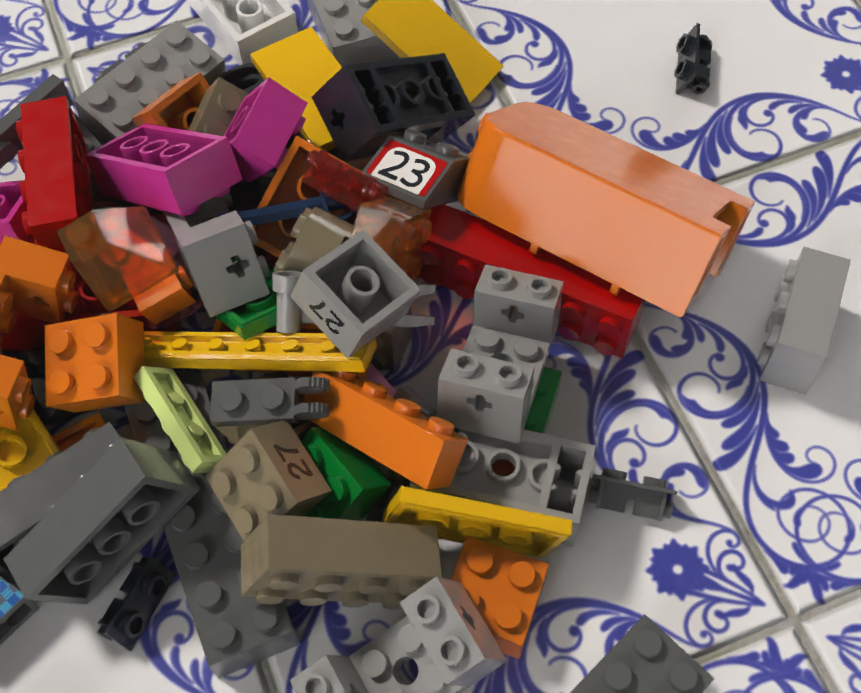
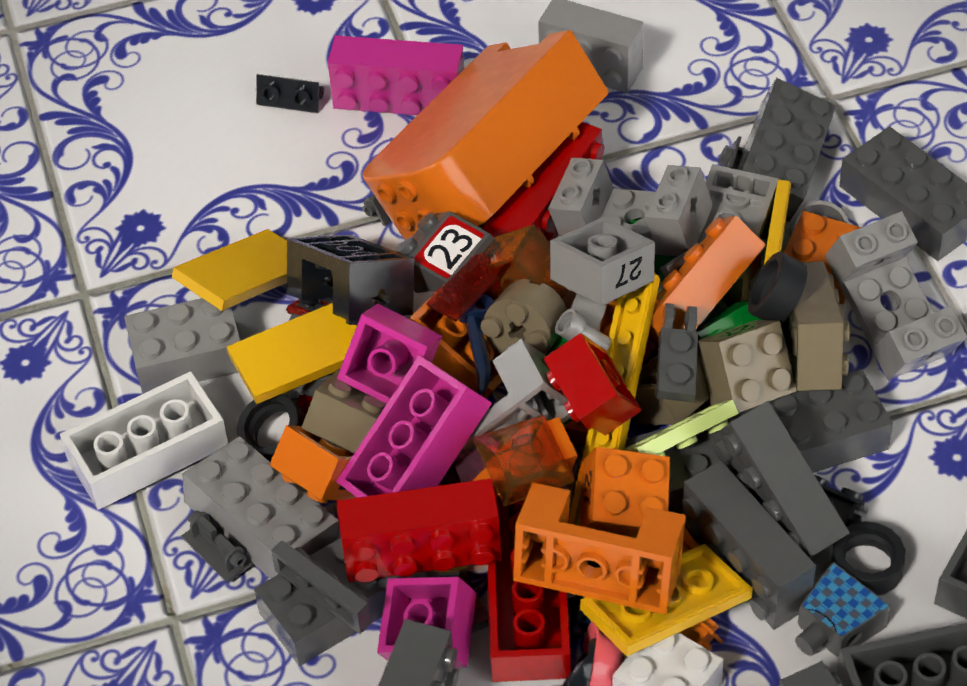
camera: 85 degrees left, 10 degrees down
none -> dark pink brick [328,35,464,115]
none -> red brick [543,333,642,435]
none -> dark grey brick [737,77,836,222]
none -> black tyre [748,252,808,324]
none -> light grey helmet [790,200,849,237]
none -> black tyre [831,521,906,596]

